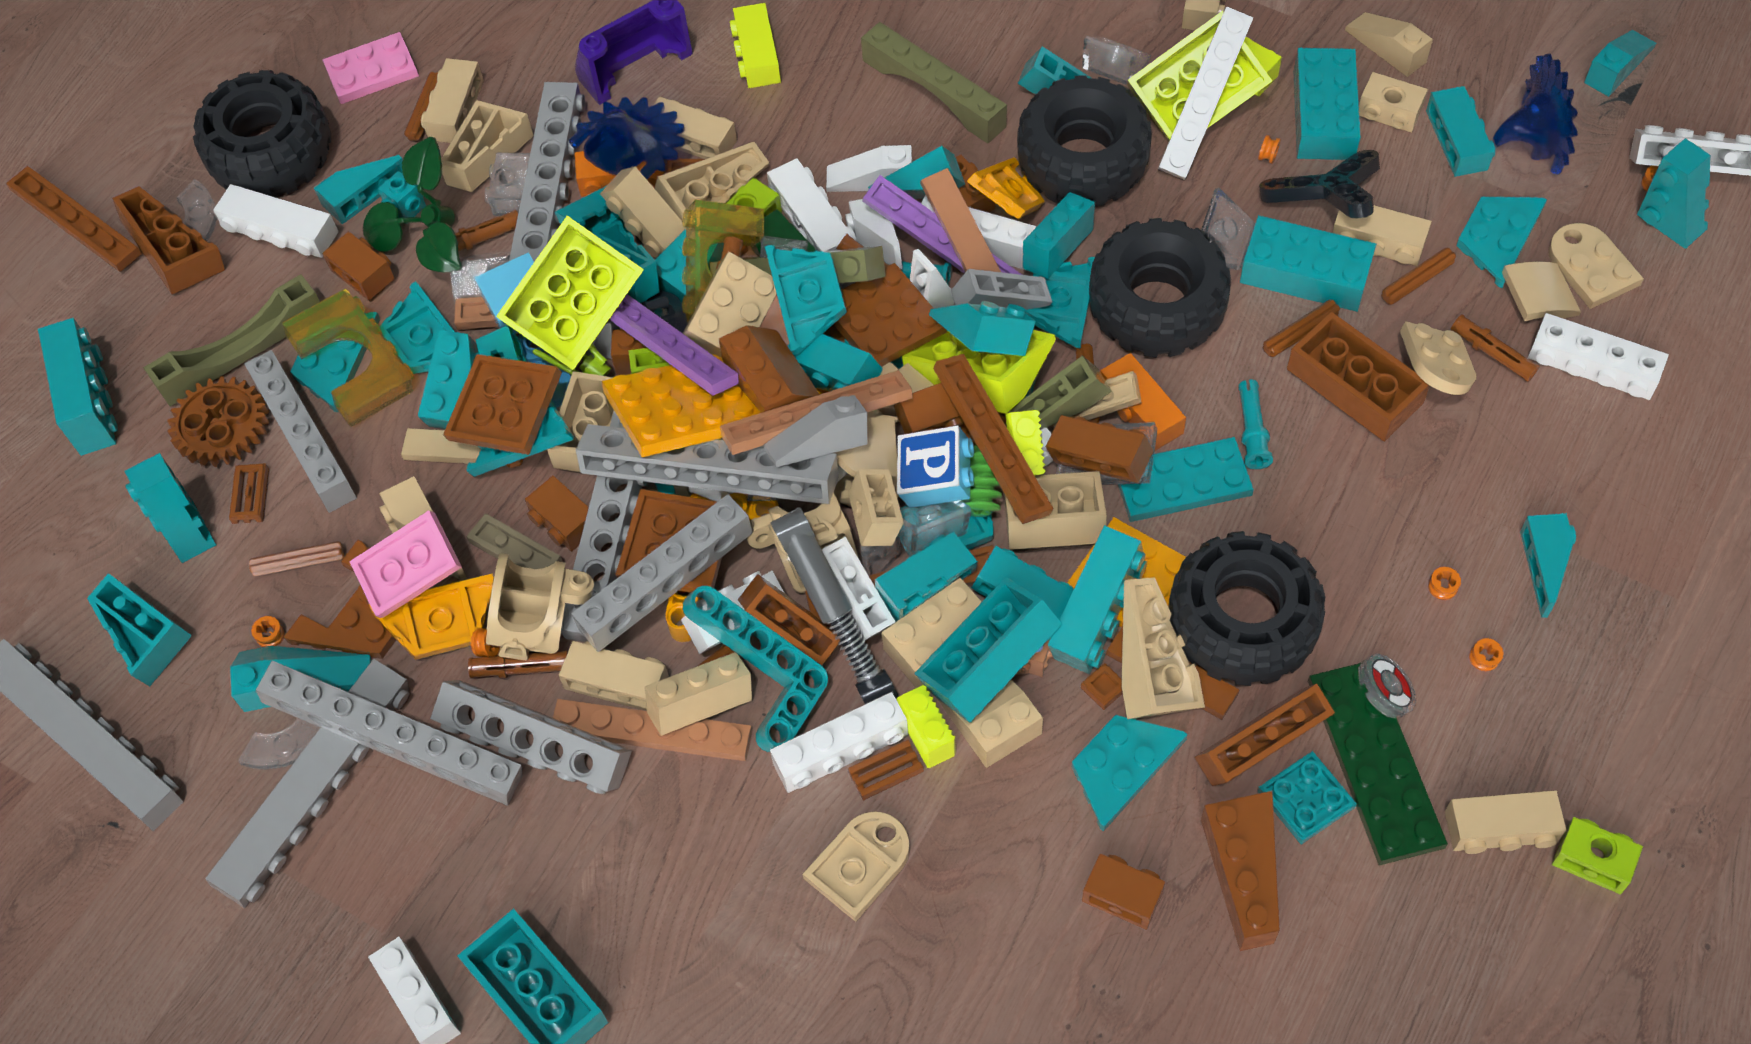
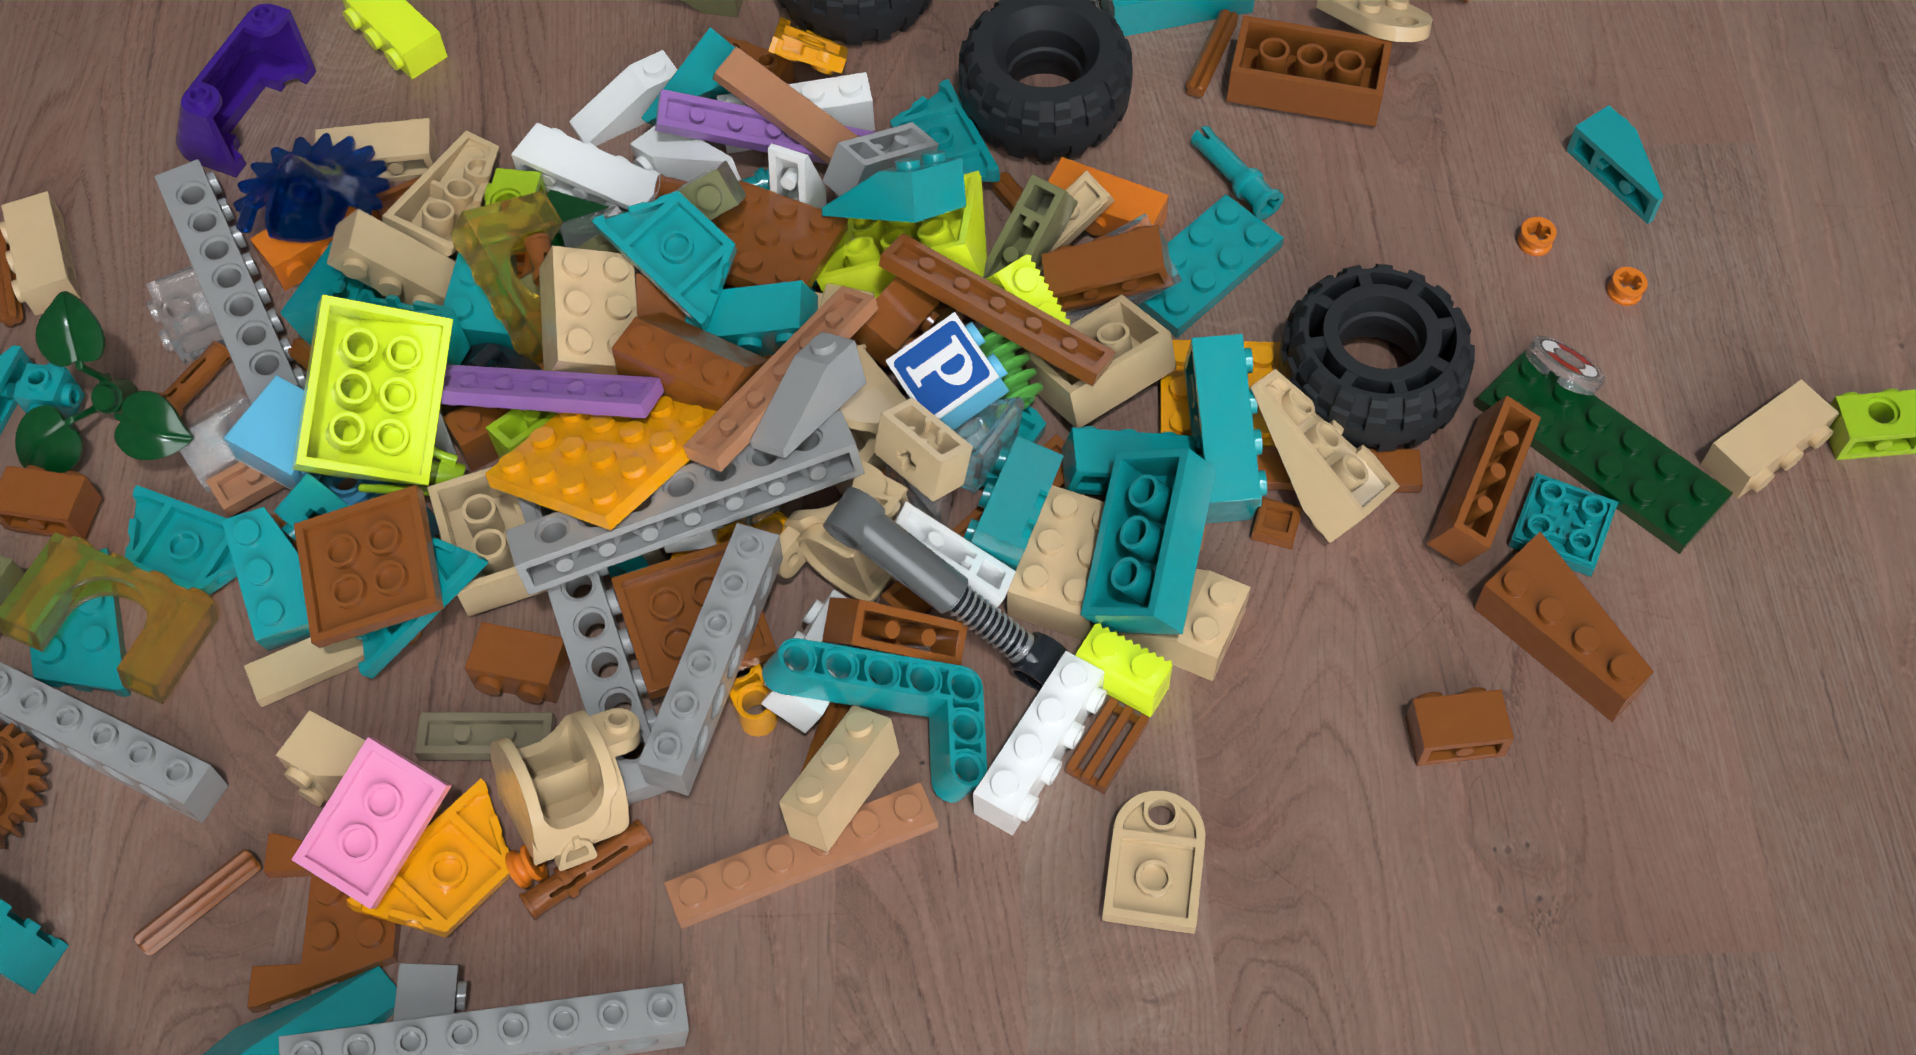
camera: 35 degrees left, 0 degrees up
dark orange tile [229,463,269,524] -> none
orange bush [251,616,285,647] -> none
light grey brick [430,680,632,794] -> none
tan wedge [441,100,534,192] -> none
tan brick [559,641,669,711] -> none
teal brick [1022,192,1095,279] -> none
teal wing [1071,715,1188,831] -> none

